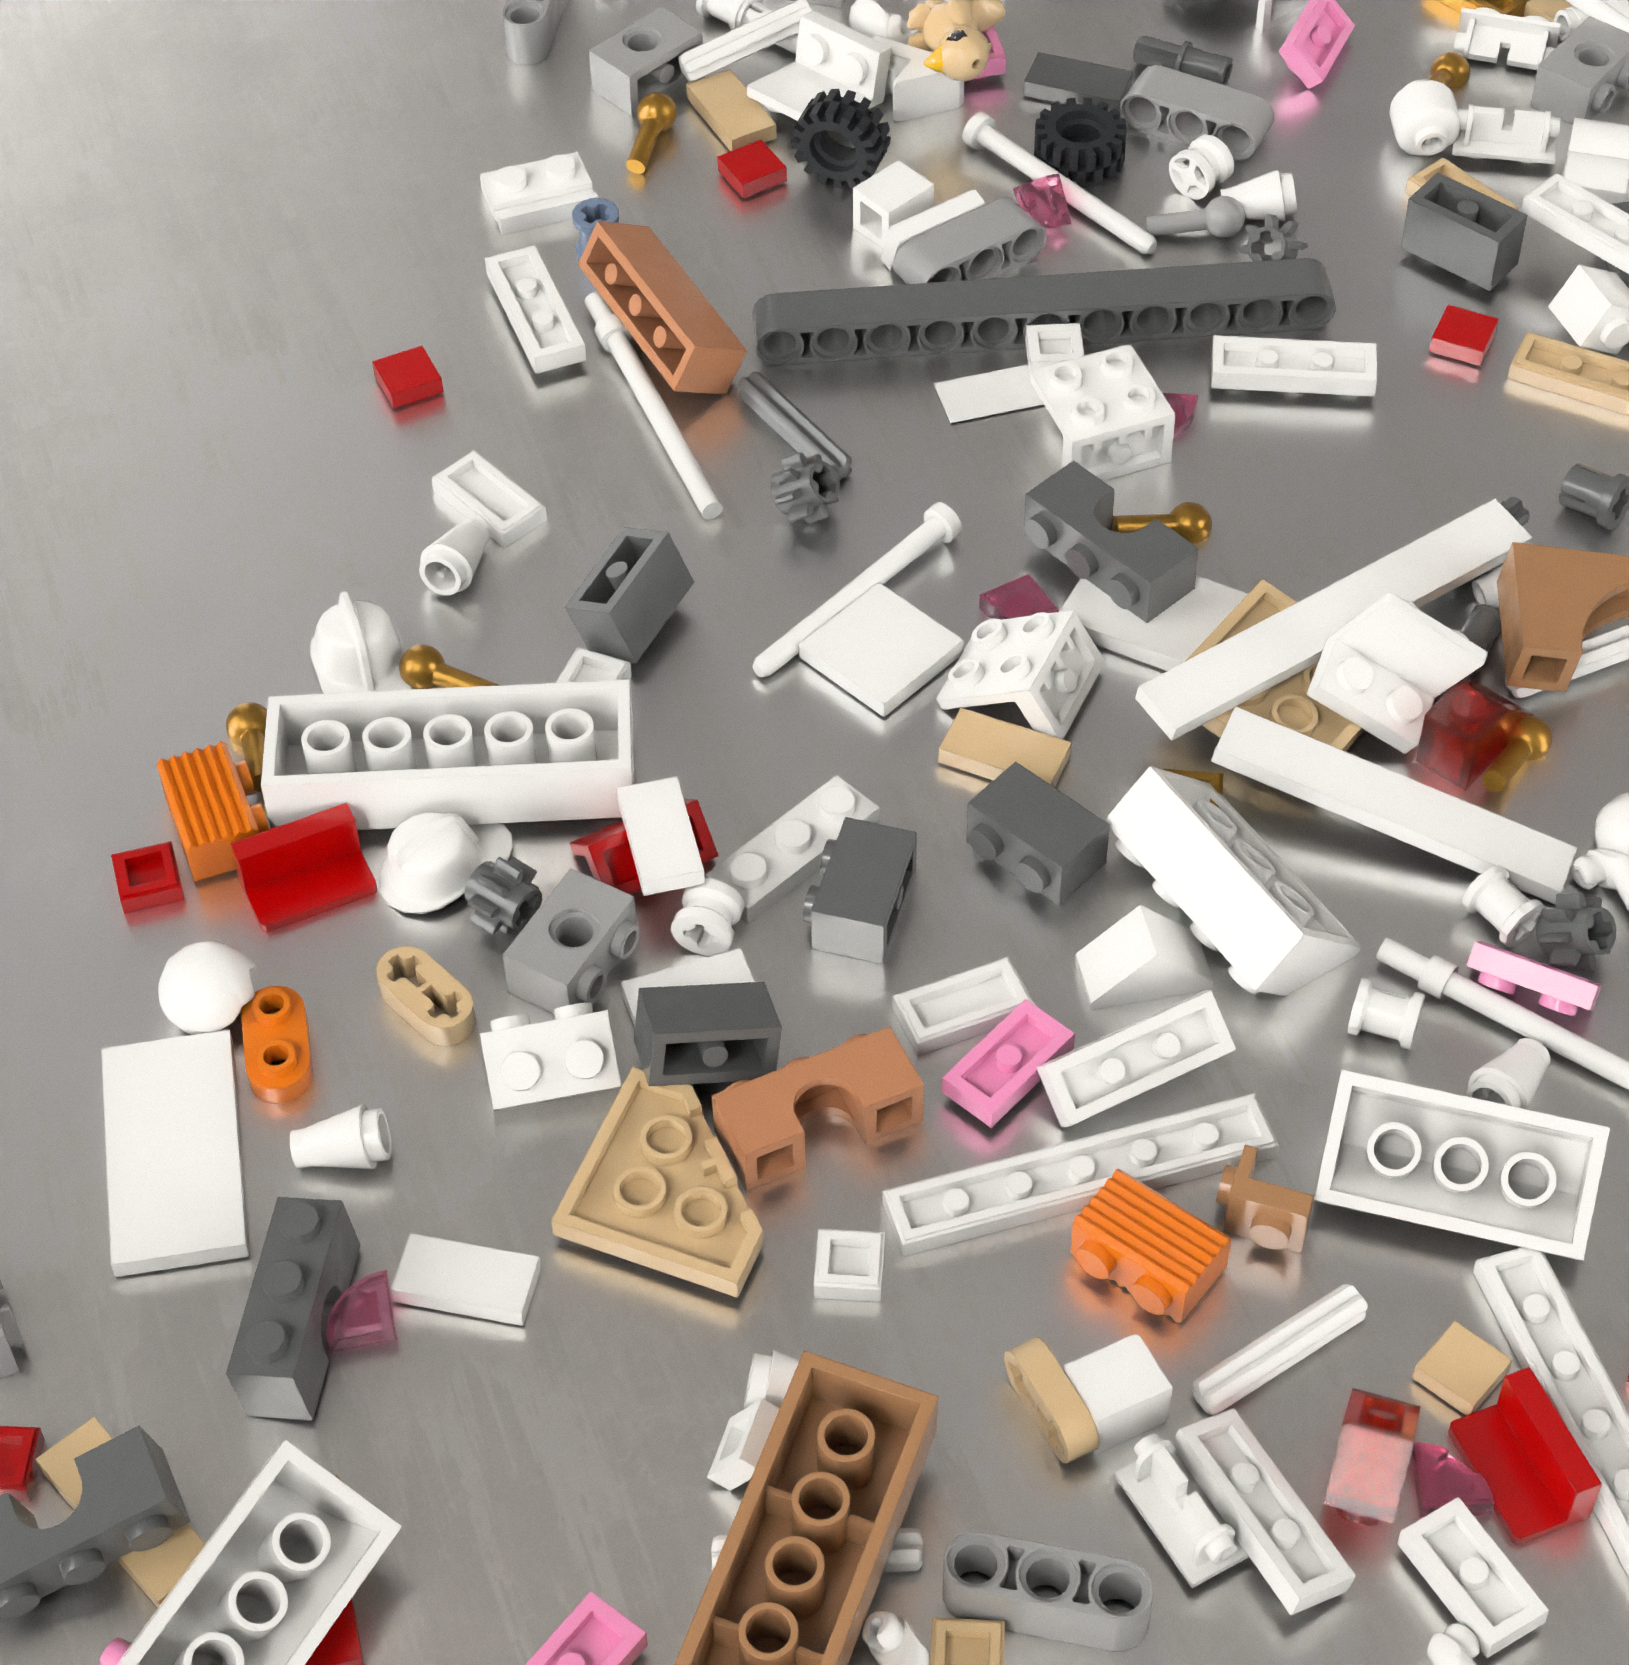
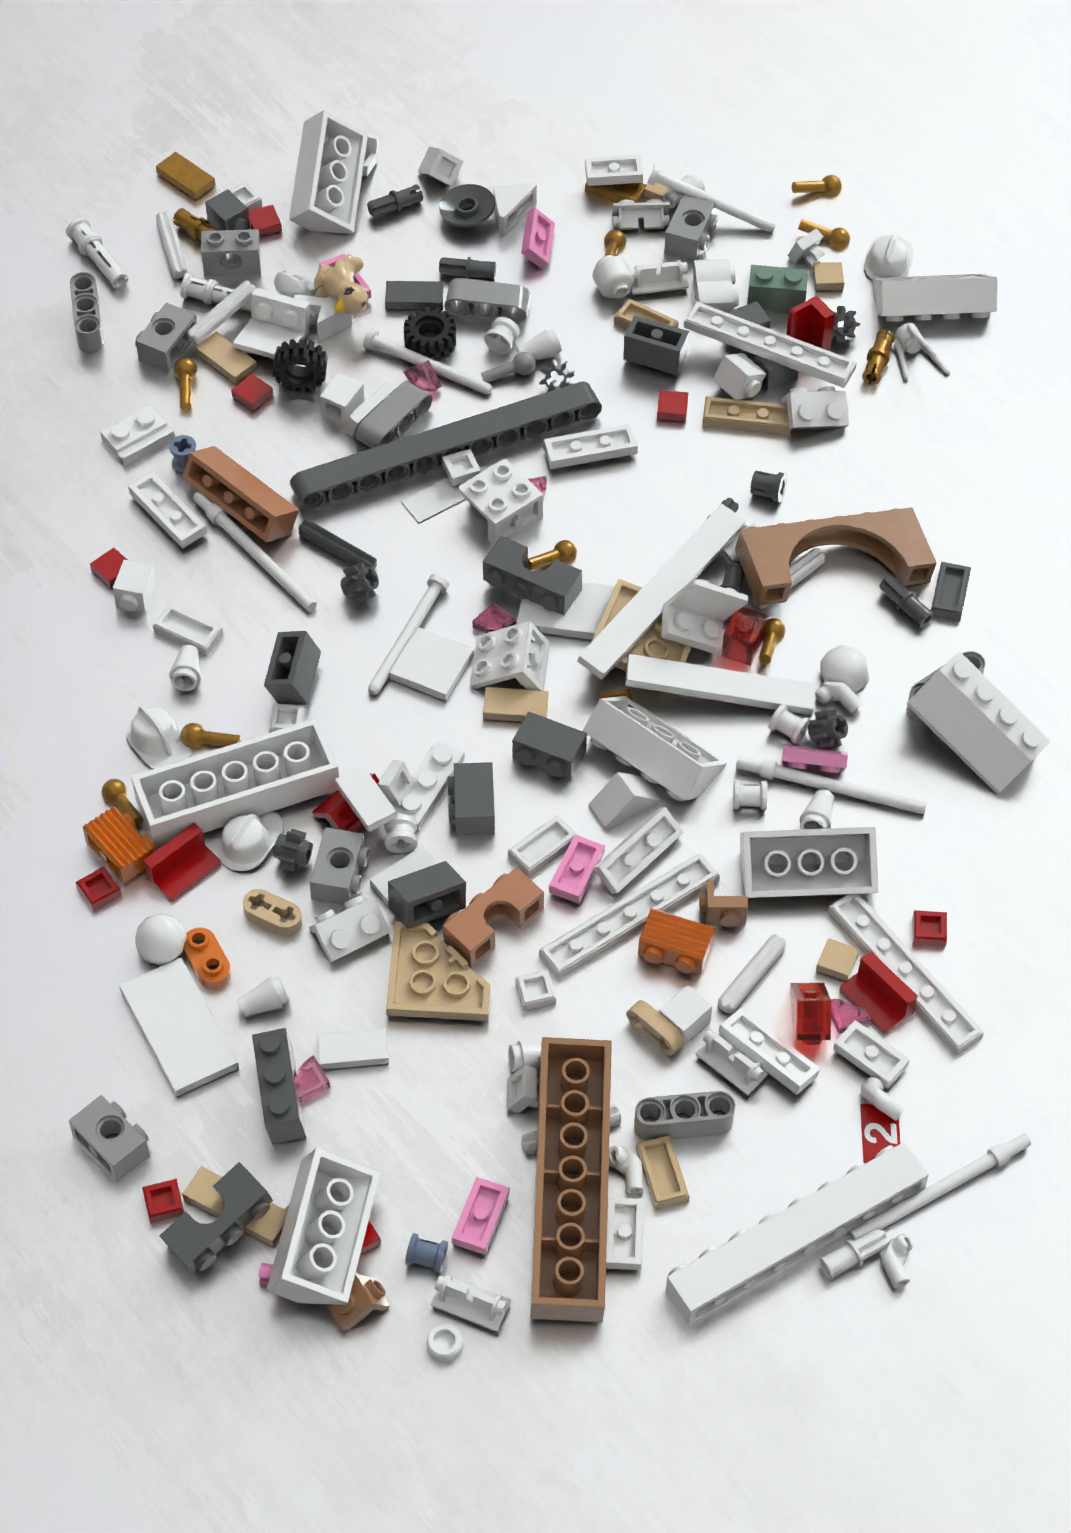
camera: 20 degrees left, 5 degrees up
none -> white brick [113,560,157,613]
none -> white plate [378,760,415,807]

